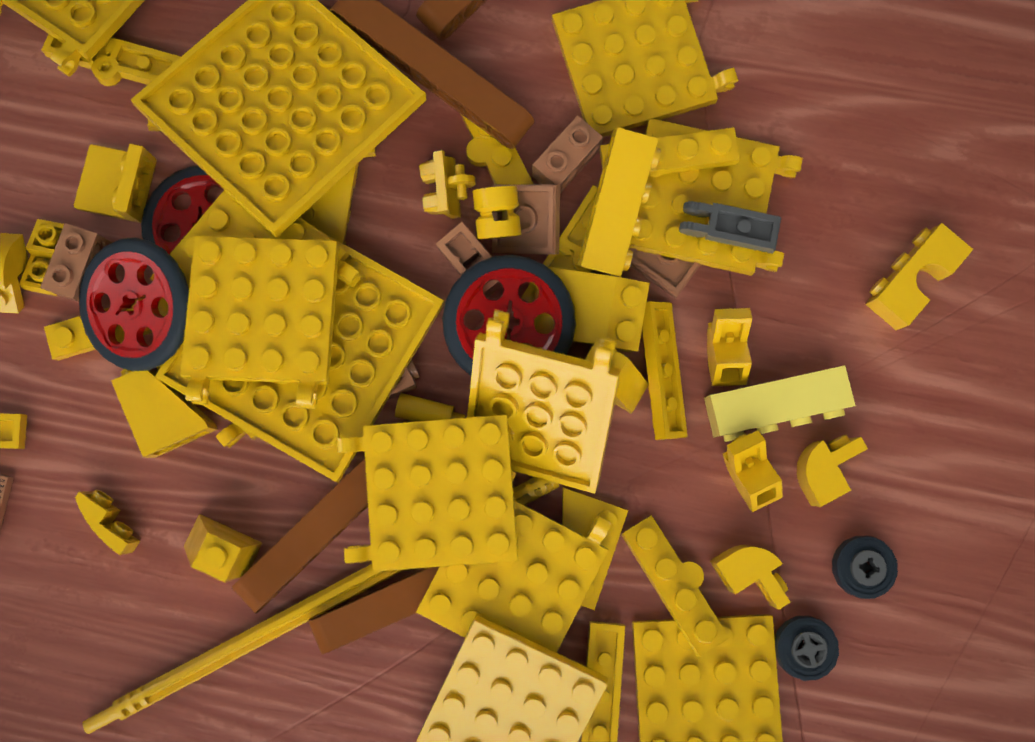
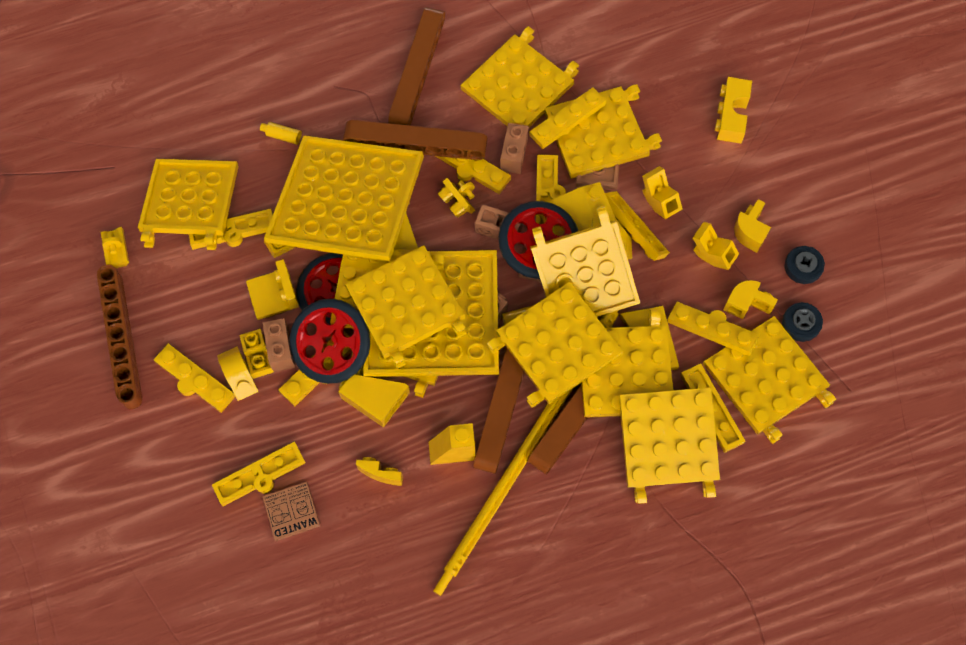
camera: 25 degrees left, 15 degrees down
yellow wheel [473,186,521,239] -> none
nougat tile [492,185,560,255] -> none
yellow brick [577,127,661,277] -> none
dark grey hinge [679,201,781,254] -> none
light yellow brick [704,365,856,442] -> none

